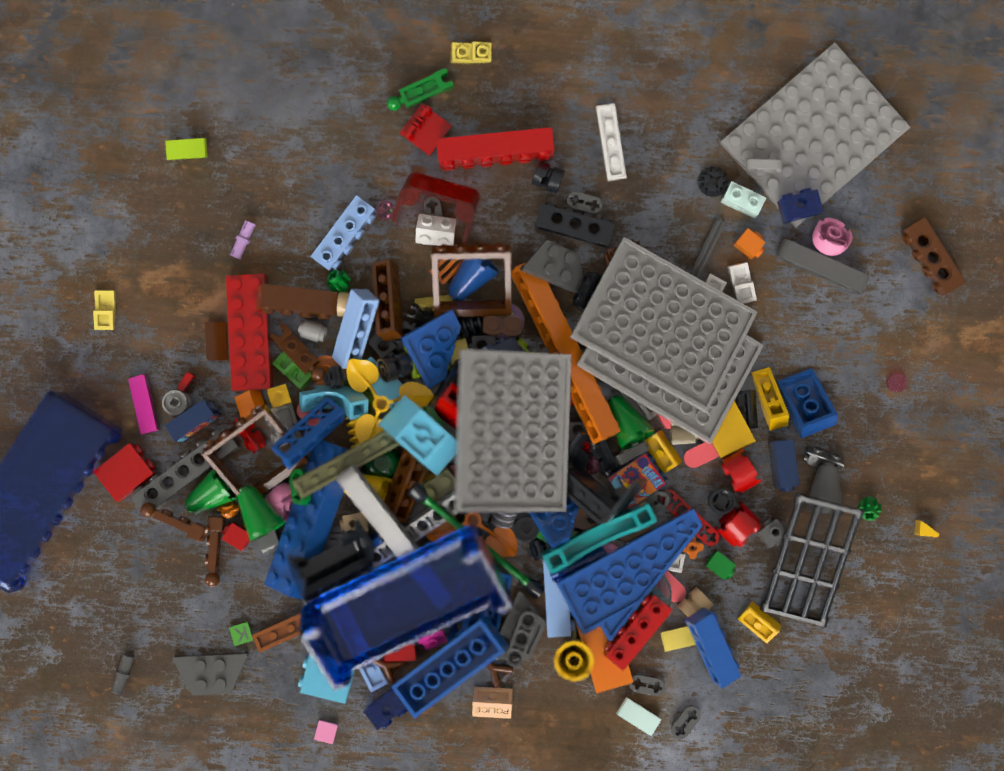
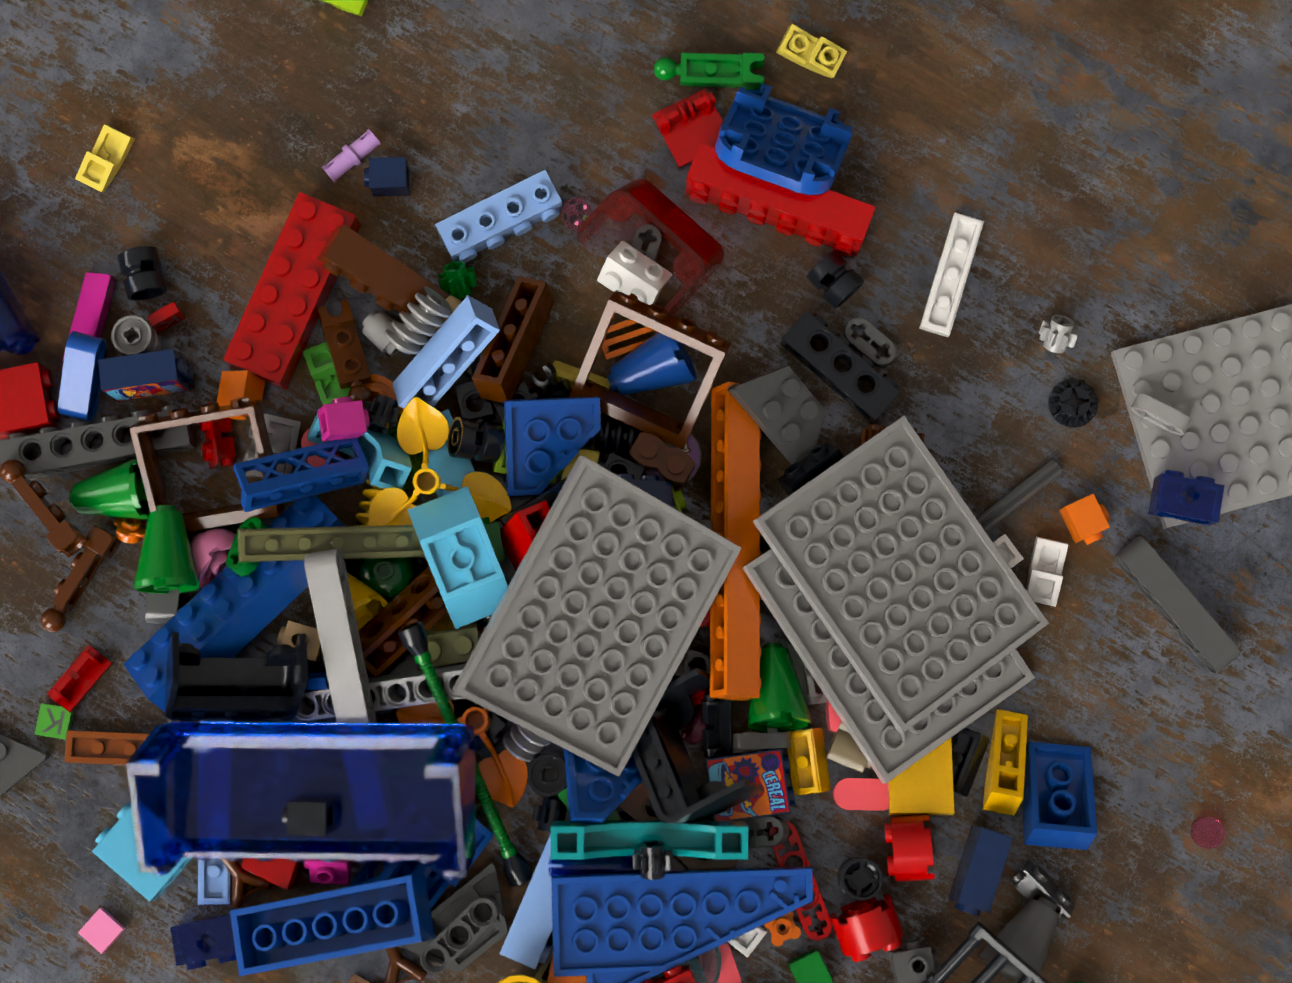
camera: 20 degrees right, 5 degrees down
reddish brown slope [205,322,228,361] -> none
red brick [222,522,250,551] -> none
yellow brick [267,384,291,408] -> none
light aqua brick [721,181,766,219] -> none
bright pink cylinder [812,217,853,256] -> none
none -> red hinge [47,645,112,713]
none -> beam [58,331,106,422]
none -> black wheel [117,246,168,301]
none -> black brick [282,797,334,836]
none -> dark pink brick [317,397,369,442]
none -> dark blue brick [364,157,410,197]
none -> light grey piece [383,286,452,355]
none -> black gear [632,840,672,880]
none -> blue tile [715,84,853,195]
none -> light grey gear [1039,315,1078,353]

